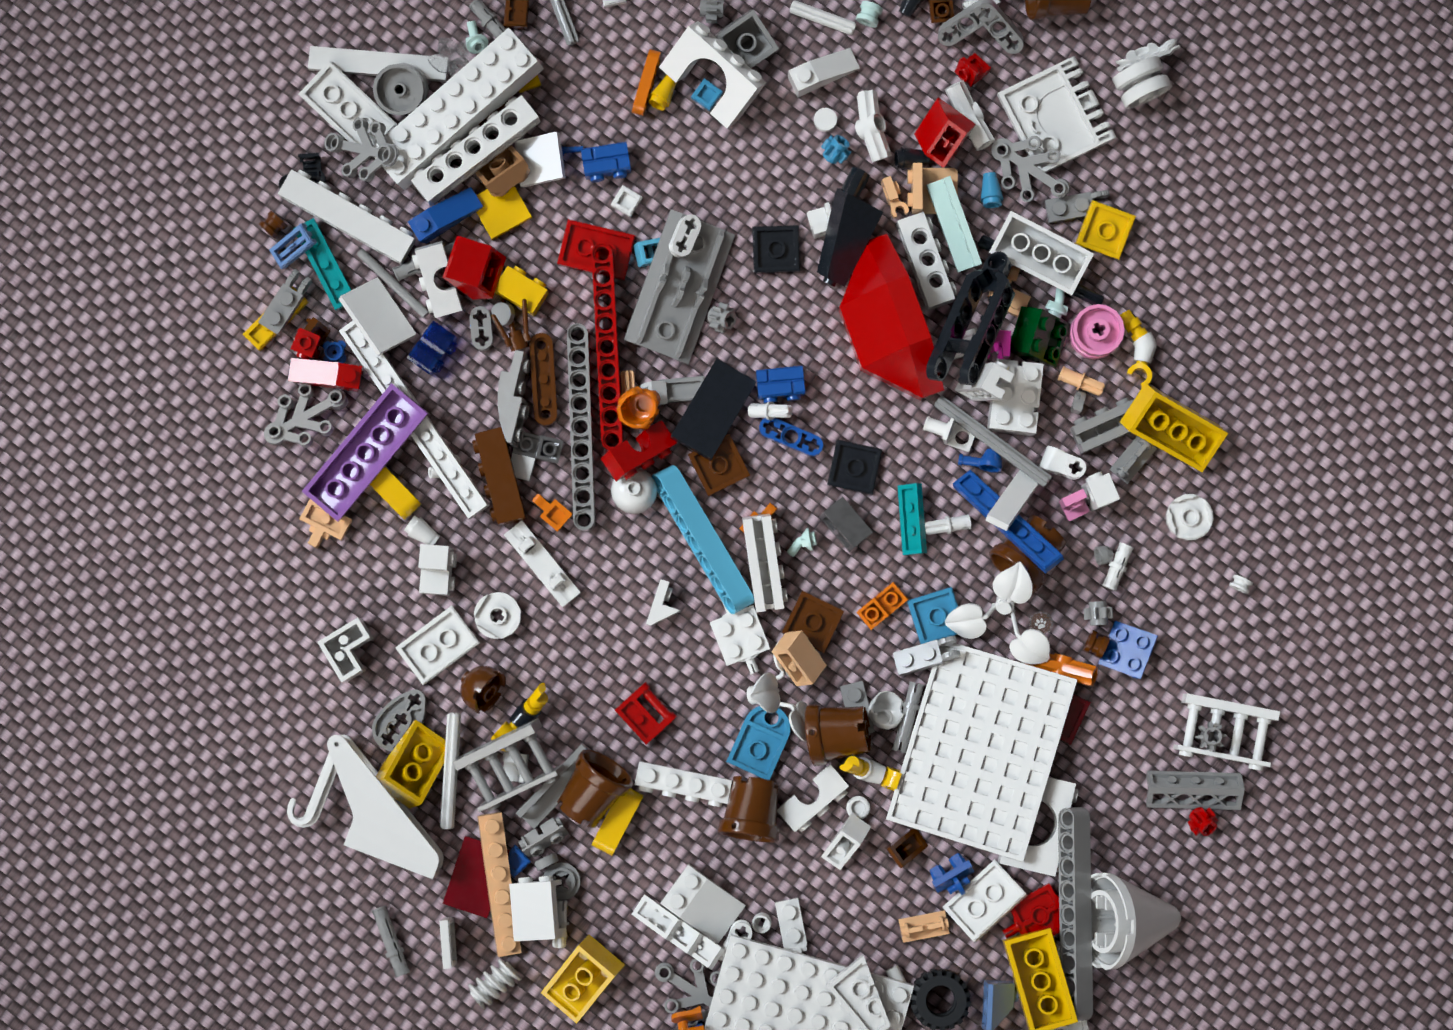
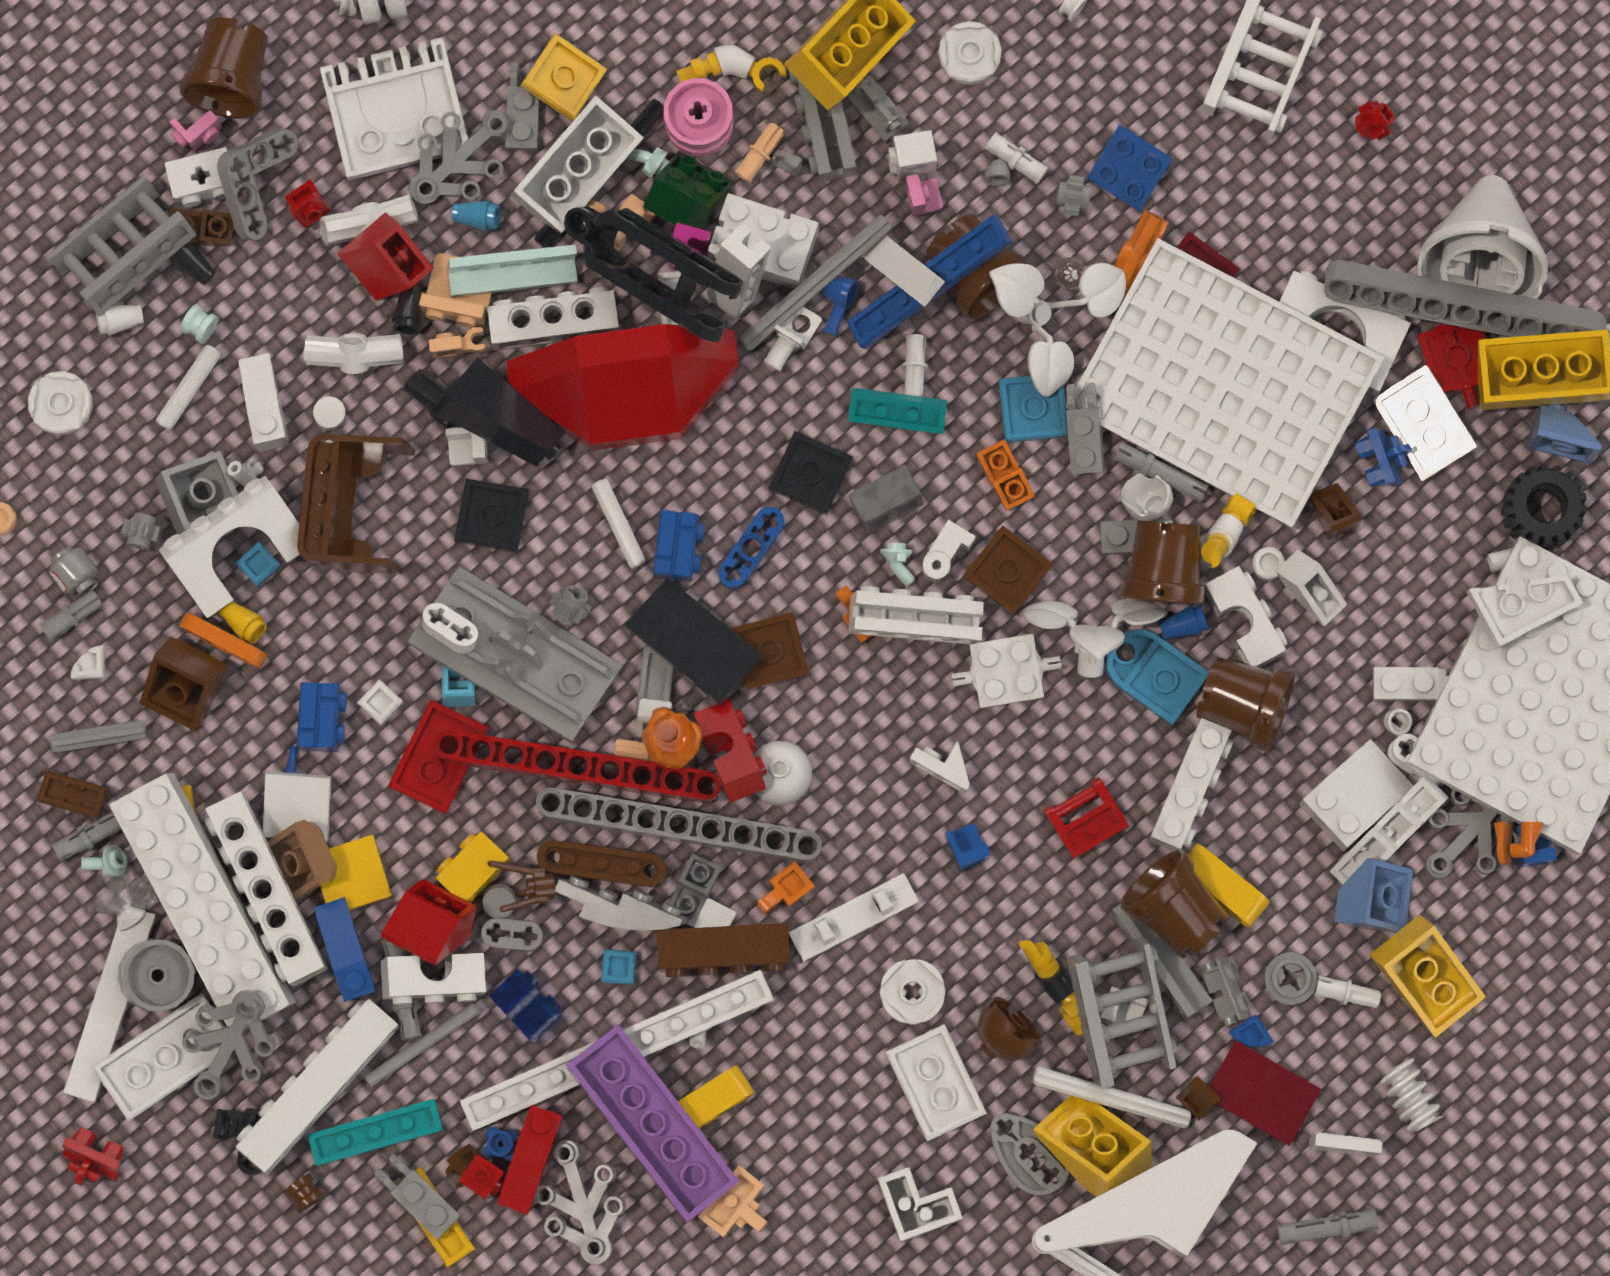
camera: 75 degrees left, 5 degrees down
medium blue tile [269,223,317,269] -> none
white tile [339,277,416,356] -> none
white cone [404,515,440,545] -> none
white brick [418,544,457,596] -> none
light nougat plate [477,812,522,957] -> none
white panel [509,876,567,941] -> none
light grey tile [534,853,559,871] -> none
medium azure beam [652,465,754,614] -> none
white axle [748,402,793,420] -> none
light nougat brick [772,630,827,686] -> none
dark azure gear [821,135,851,164] -> none
light nougat hinge [898,910,949,943] -> none
white piece [1039,446,1086,480] -> none
reddish brown wheel [1083,630,1110,659] -> none
light grey fence [1146,771,1245,810] -> none
light grey gear [1195,721,1227,751] -> none
none -> red hips [62,1127,123,1186]
none -> reddish brown slope [139,636,228,732]
none -> white arm [227,458,264,486]
none -> reddish brown windscreen [297,434,416,575]
none -> white axle [592,479,645,568]
none -> dark azure tile [601,949,637,985]
none -> white leg [923,520,976,583]
none -> blue panel [944,824,991,871]
none -> blue cone [1159,605,1209,640]
none -> reddish brown tile [1176,1076,1221,1120]
none -> medium blue slope [1334,858,1413,933]

